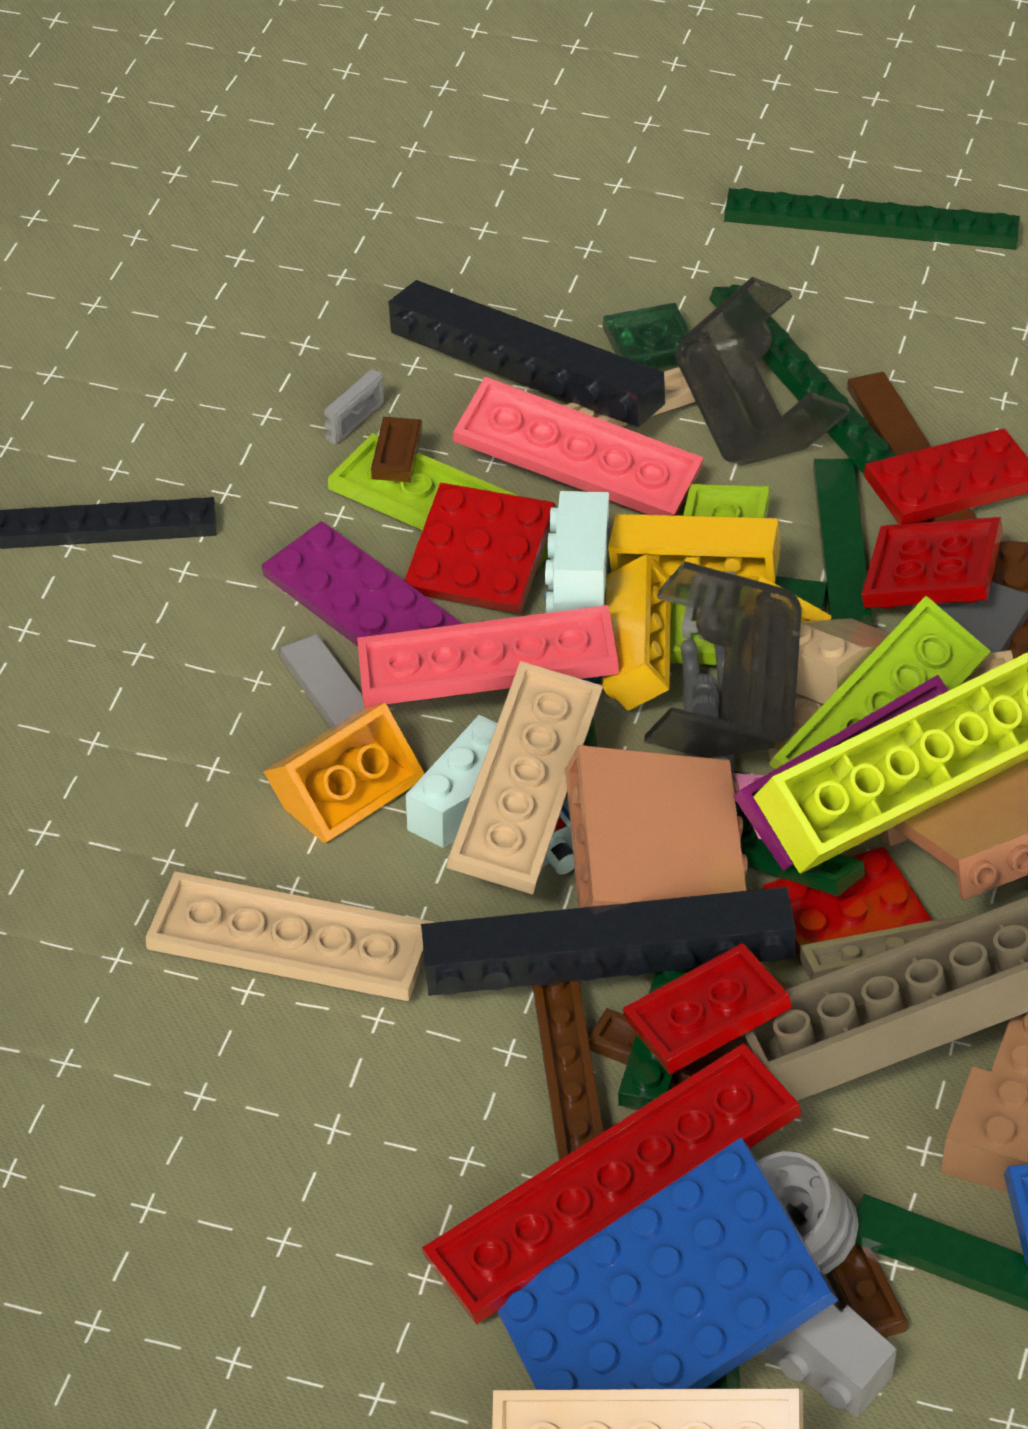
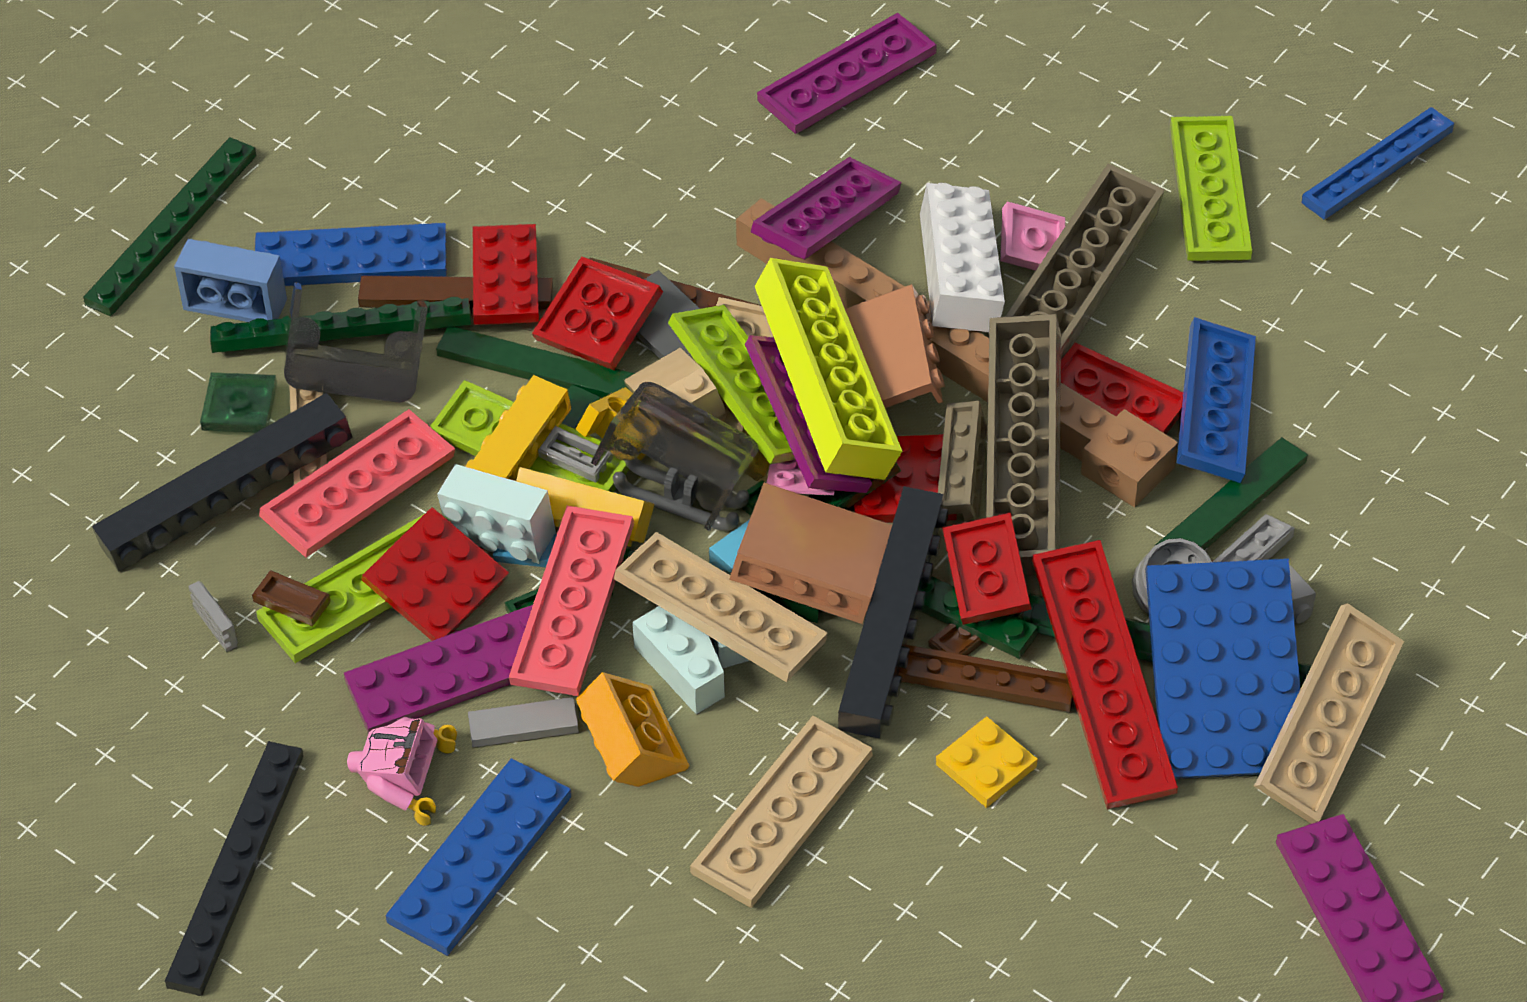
camera: 70 degrees left, 5 degrees up
none -> medium blue brick [174,239,287,322]
none -> blue plate [255,223,447,286]
none -> bright pink torso [347,717,457,826]
none -> blue plate [385,758,571,956]
none -> yellow plate [936,716,1038,808]
none -> light grey tile [1213,514,1294,562]

